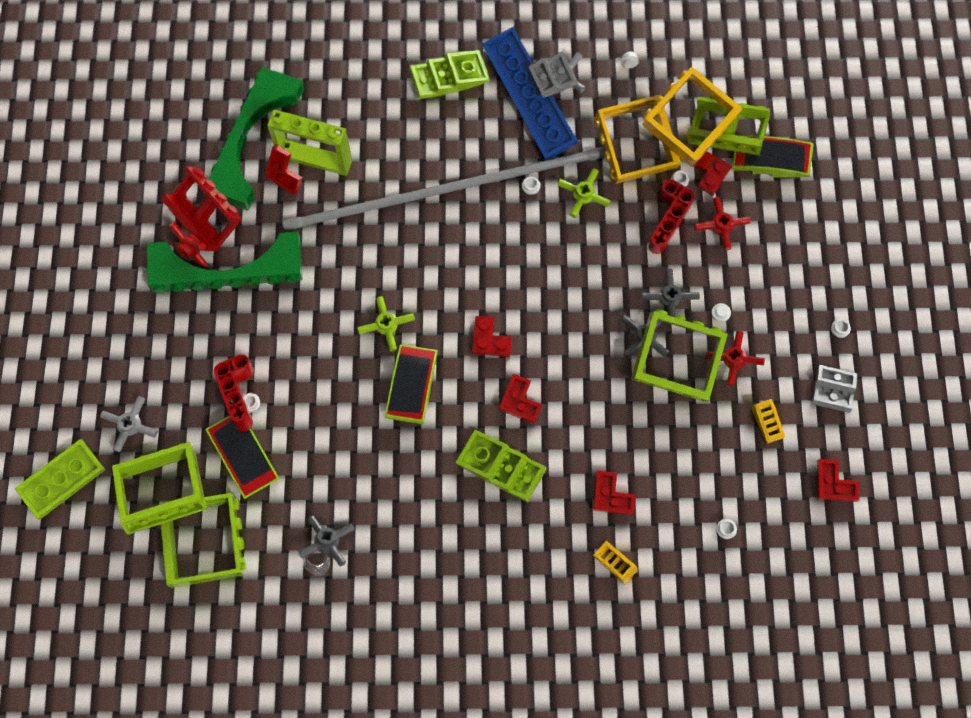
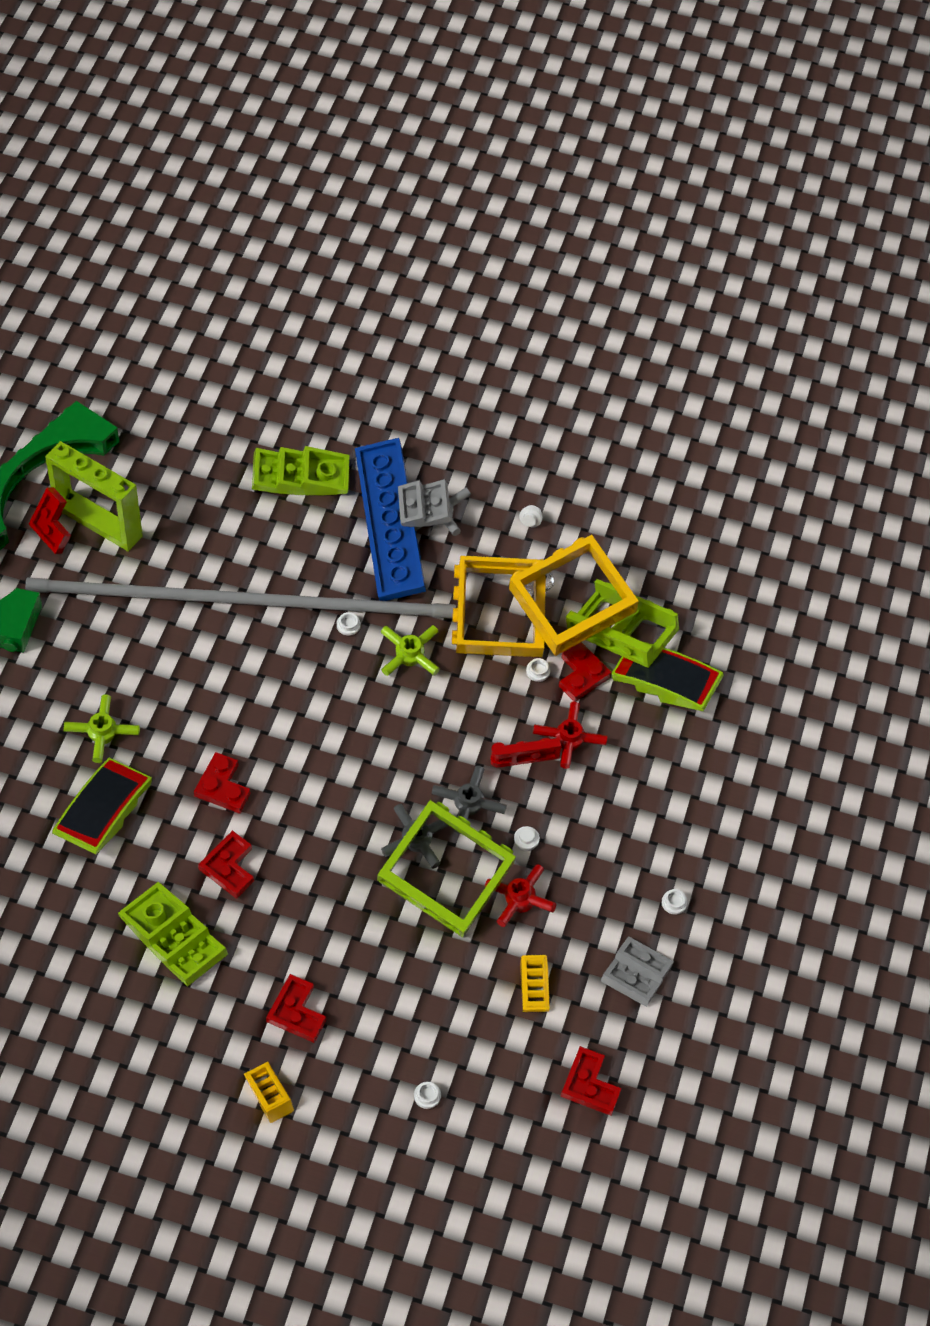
camera: 15 degrees right, 15 degrees down
red beam [648,179,695,254] -> none
none -> red plate [490,738,561,768]

